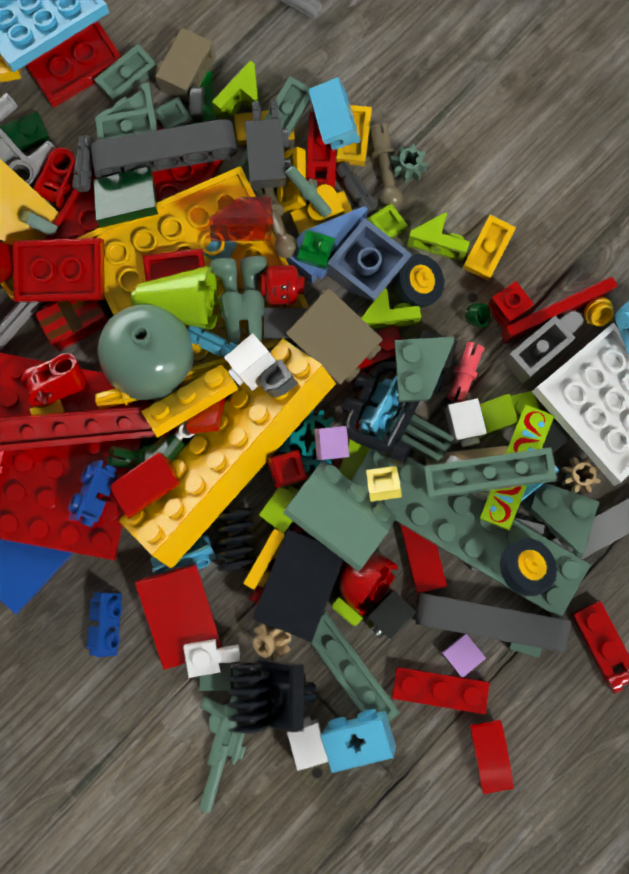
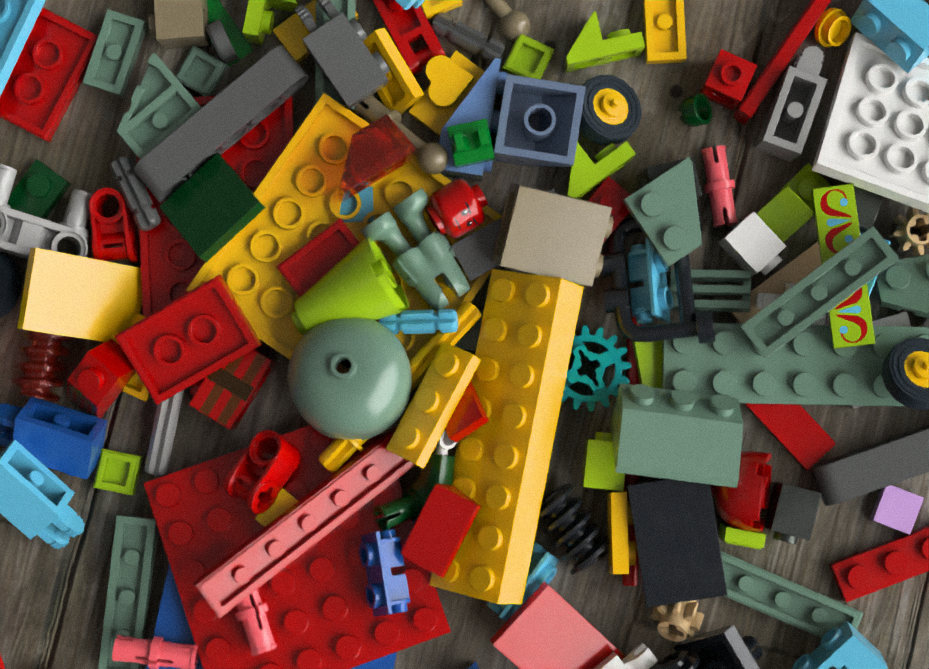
camera: 30 degrees left, 5 degrees up
sand green tile [19,210,58,236] -> none
white brick [224,333,277,391] -> none
dark grey tile [260,359,298,397] -> none
red tile [267,450,307,489] -> none
sand green piece [285,165,332,217] -> none
lavender tile [314,426,349,460] -> none
light yellow plate [366,466,402,502] -> none

